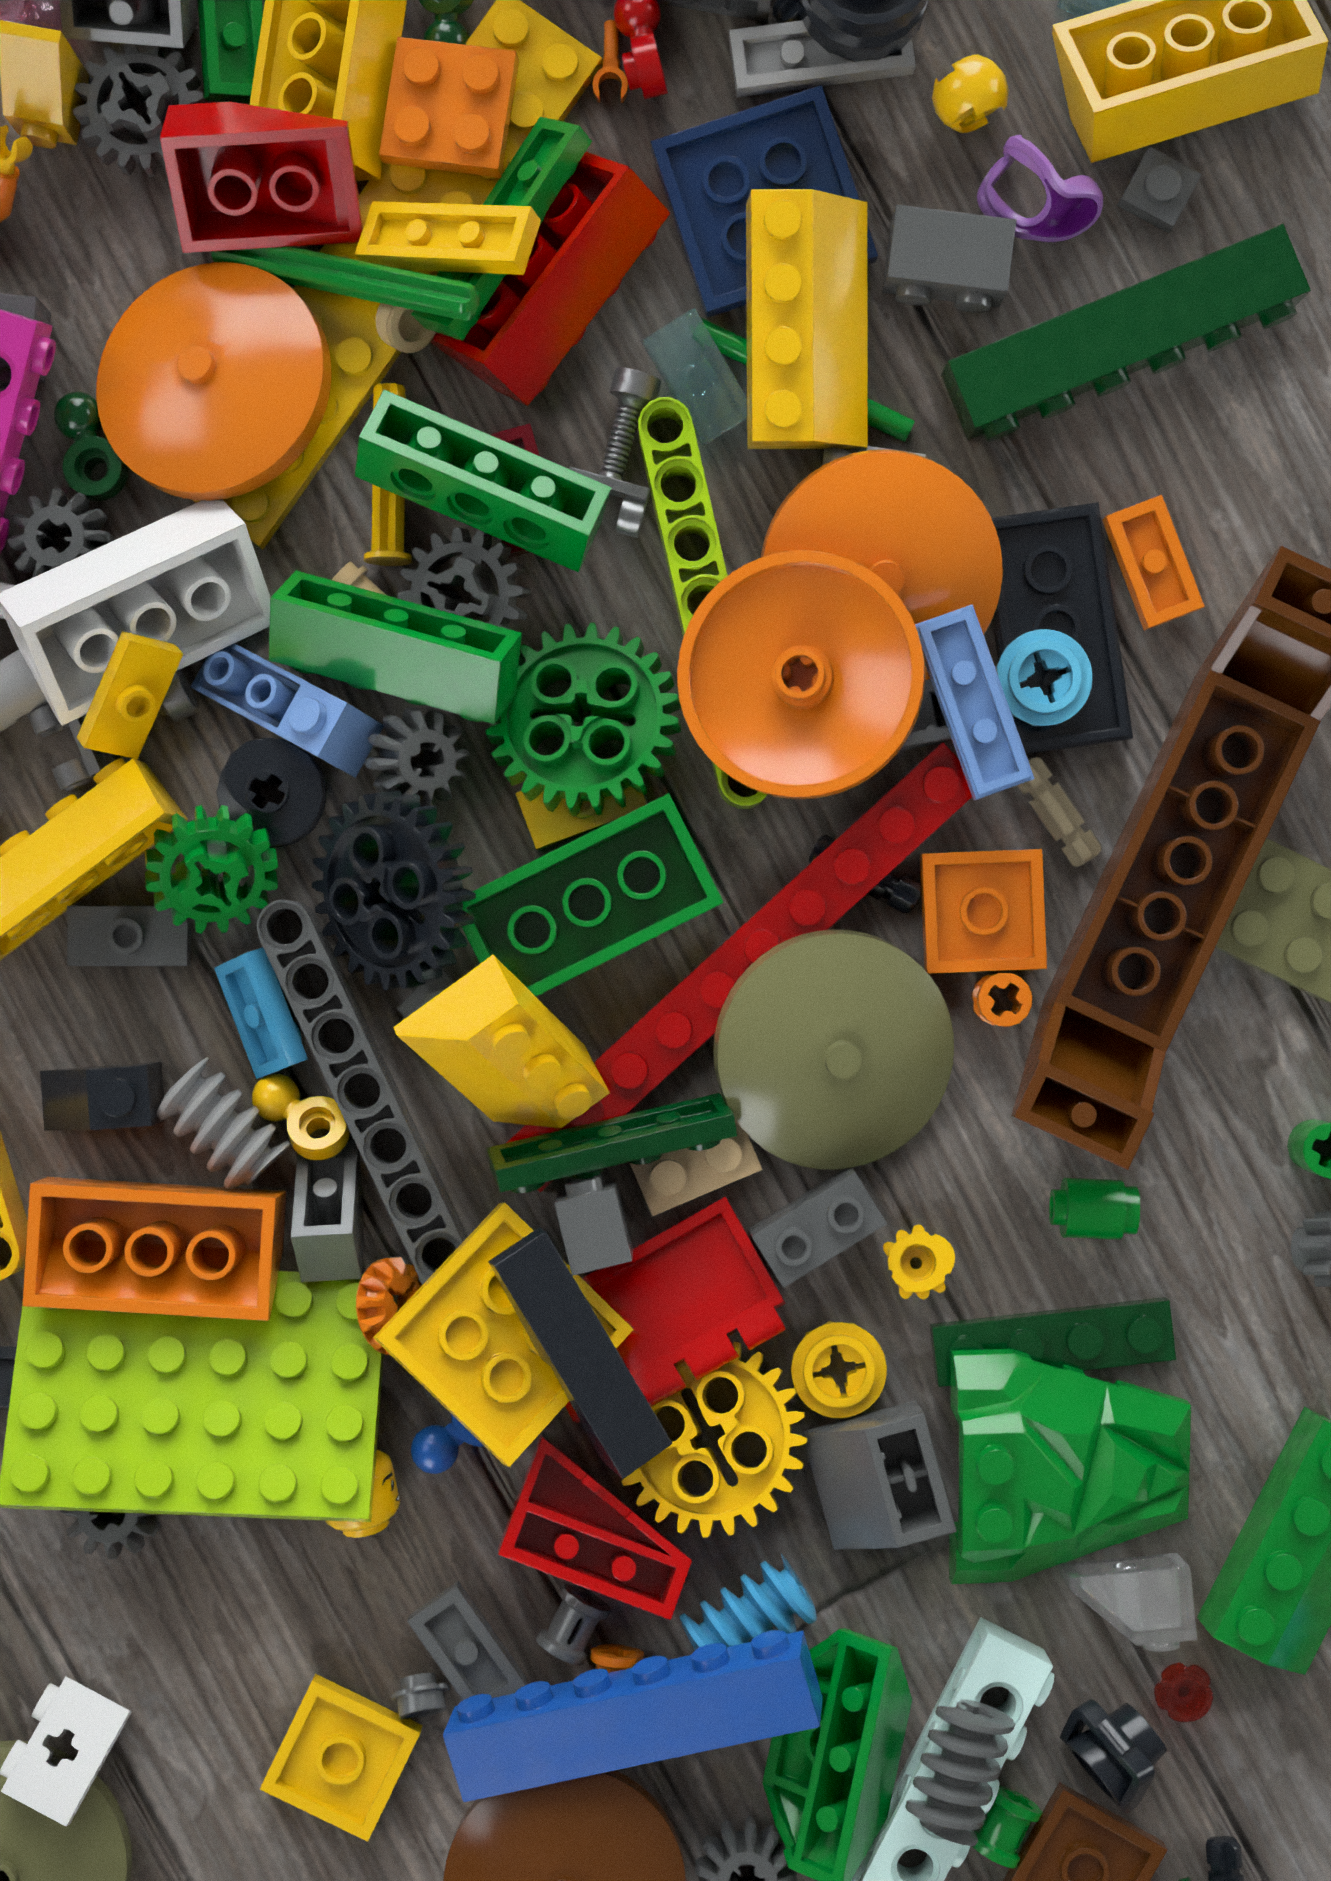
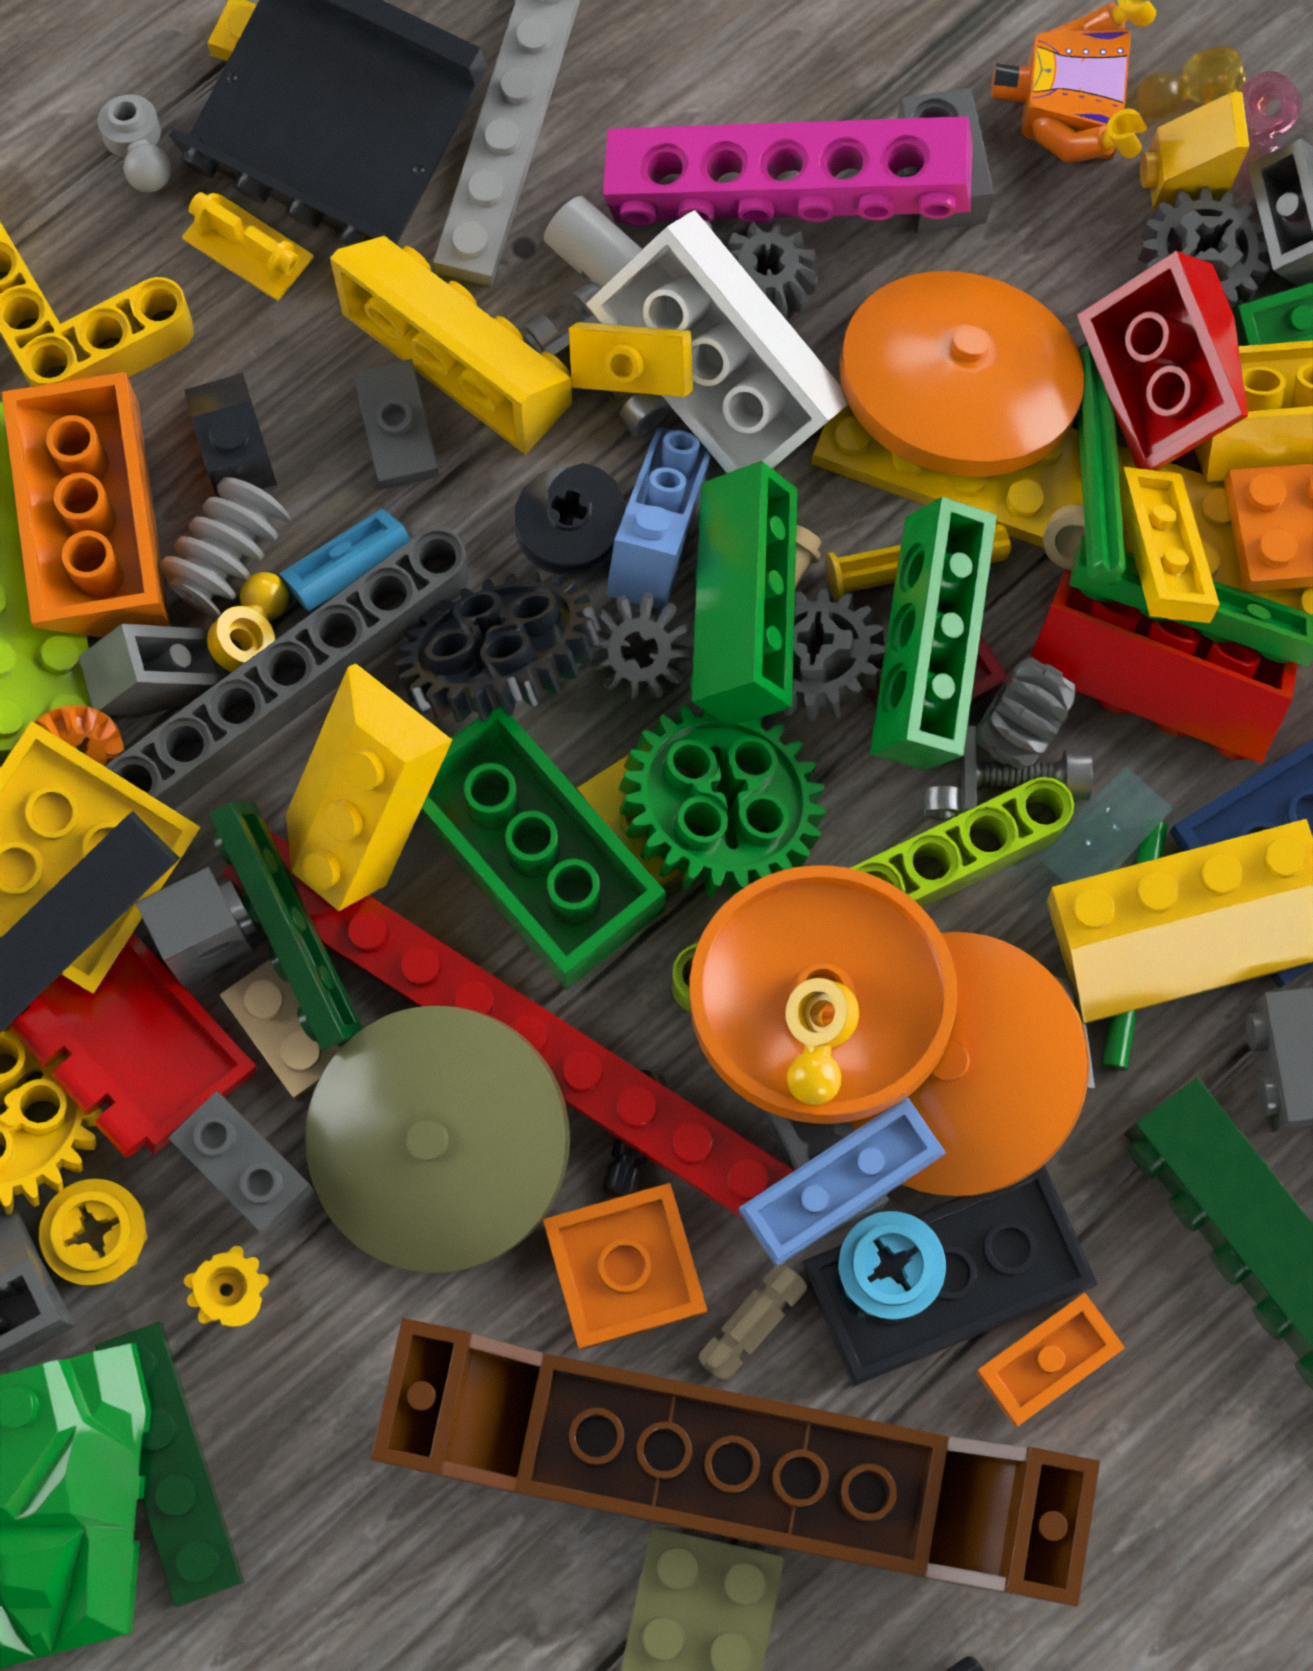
camera: 75 degrees right, 15 degrees down
dark green plate [54,392,129,501] -> none
green gear [145,805,279,934] -> none
orange bush [971,973,1032,1027] -> none
green brick [1049,1177,1140,1240] -> none
none -> yellow plate [786,978,859,1105]
none -> dark grey gear [976,657,1075,770]

